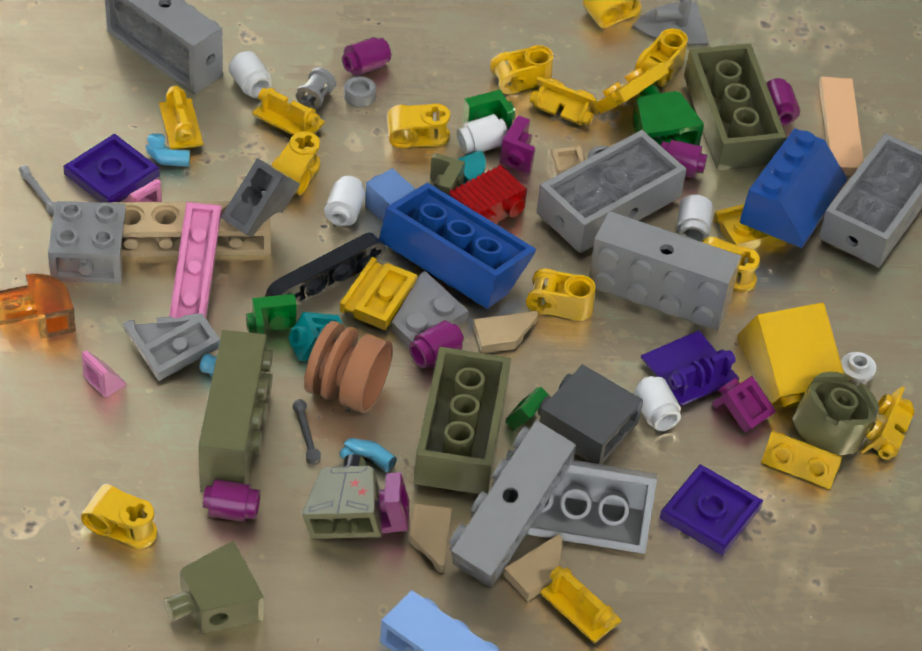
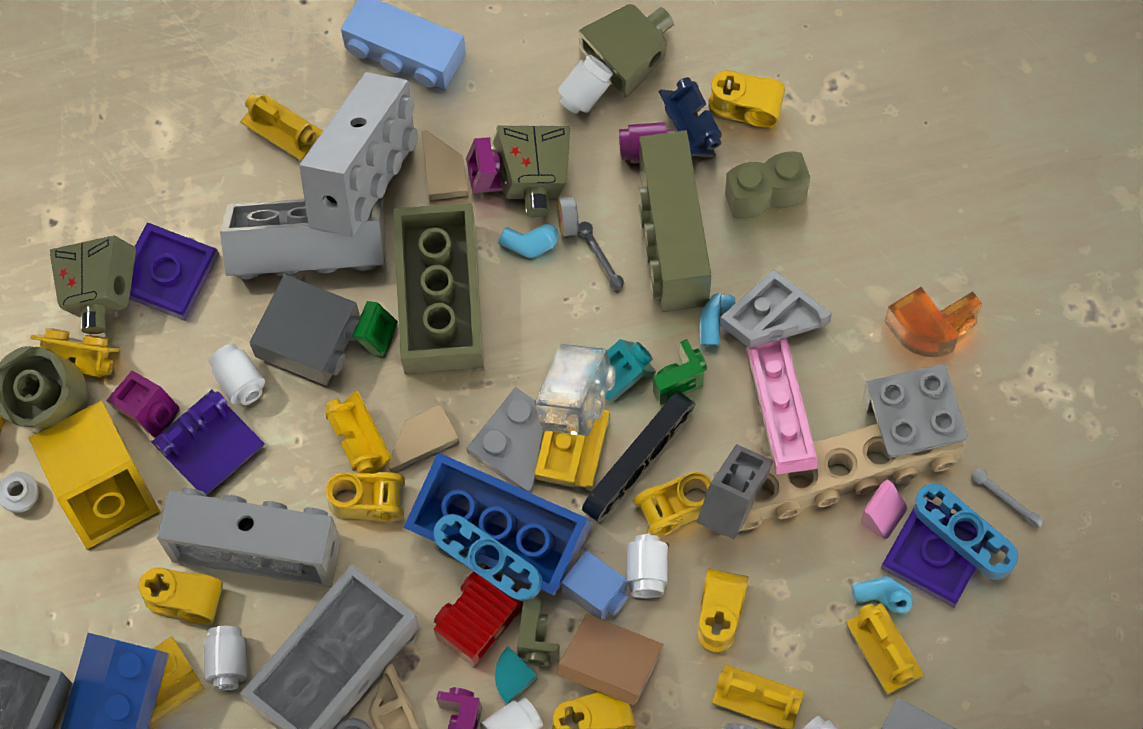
camera: 175 degrees right, 20 degrees up
bright pink slope [82,350,126,398] -> none
nougat wheel [304,321,393,414] -> none
magenta brick [409,320,464,368] -> none
none -> olive torso [50,235,136,334]
none -> yellow hinge [324,391,392,474]
none -> dark azure beam [434,514,542,601]
none -> clear brick [534,344,616,436]
none -> medium nougat tile [556,613,664,706]
none -> light grey tile [557,196,579,237]
none -> white brick [558,55,613,114]
none -> yellow piece [633,471,712,537]
none -> dark blue hinge [658,77,722,157]
none -> olive brick [725,151,810,219]
none -> dark azure beam [914,483,1018,579]

